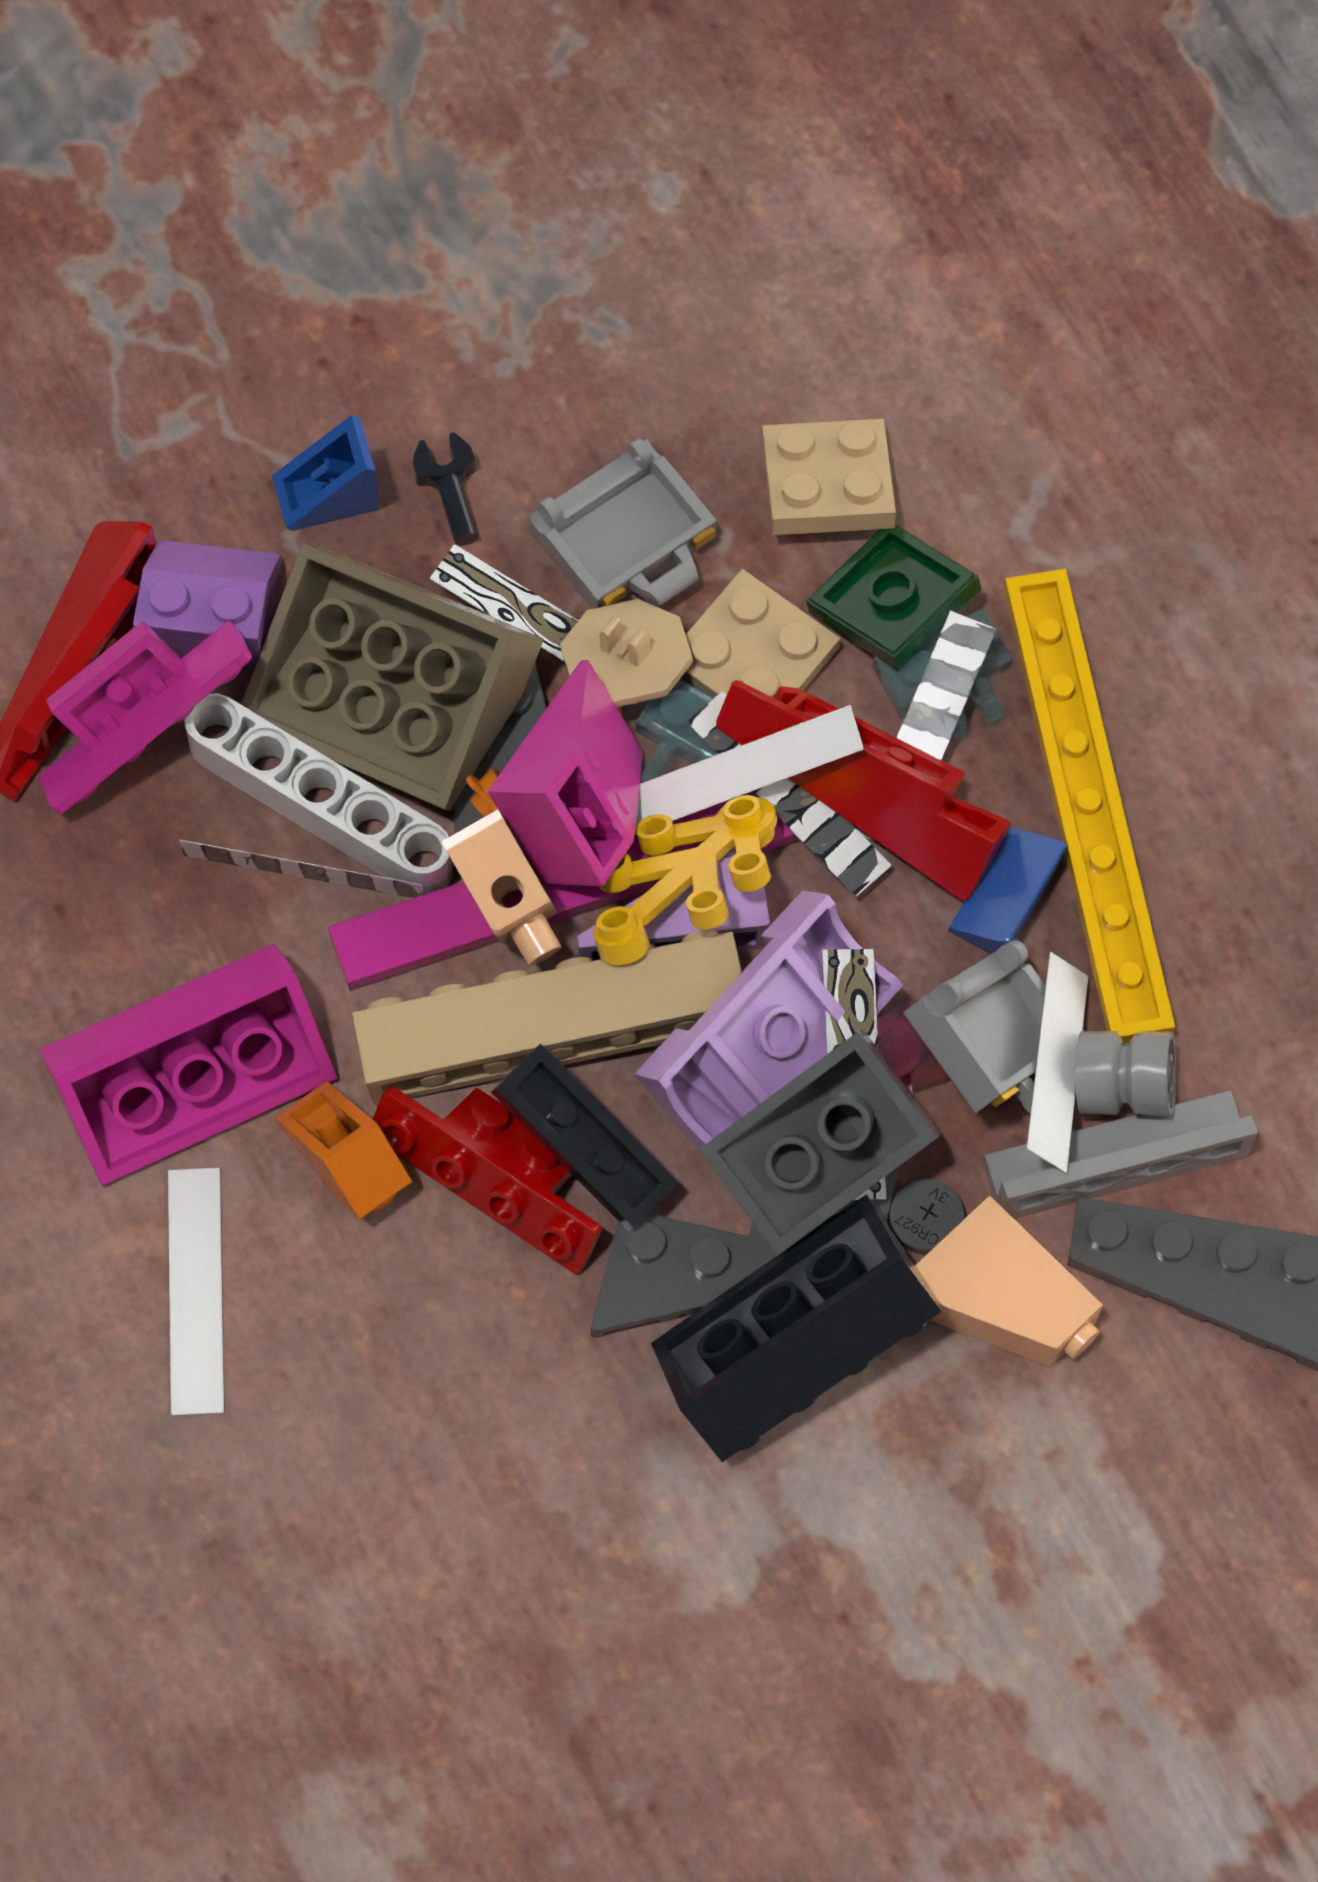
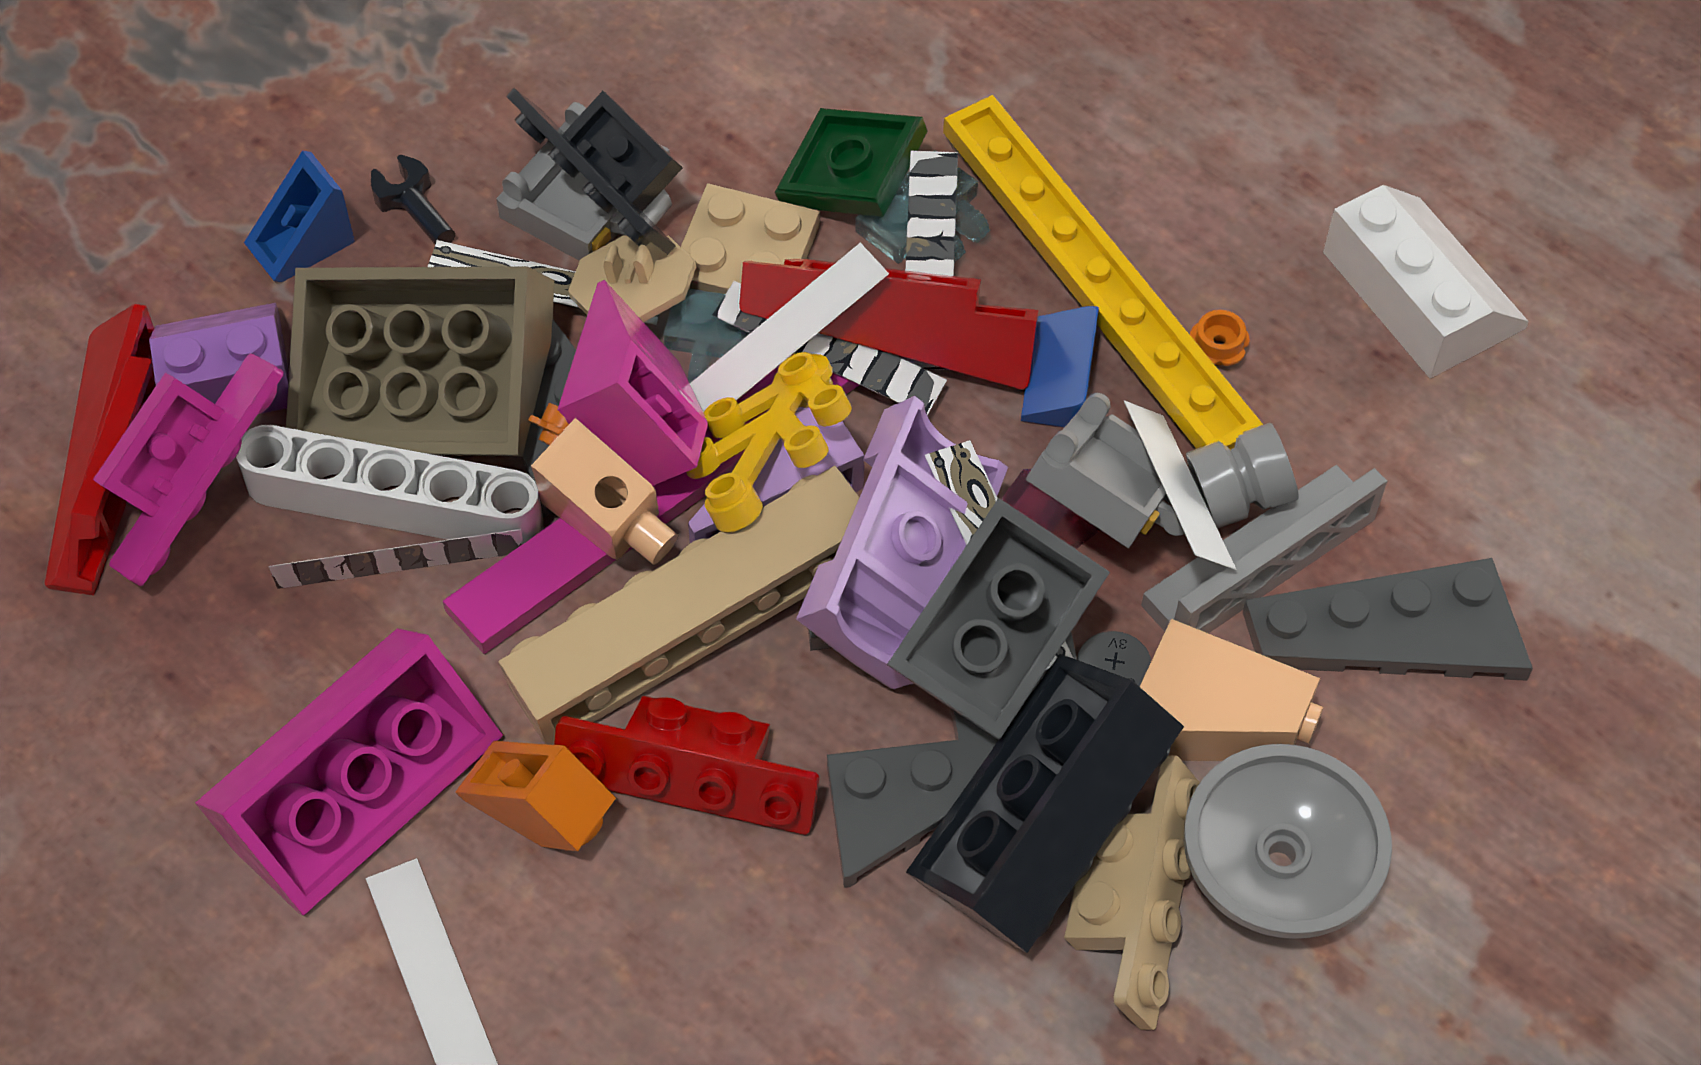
camera: 20 degrees left, 10 degrees down
black plate [491,1043,678,1232] -> none
tan plate [762,419,896,535] -> none
none -> black bracket [506,88,683,255]
none -> tan bracket [1064,756,1200,1030]
none -> light grey dish [1183,744,1392,939]
none -> orange plate [1190,310,1250,366]

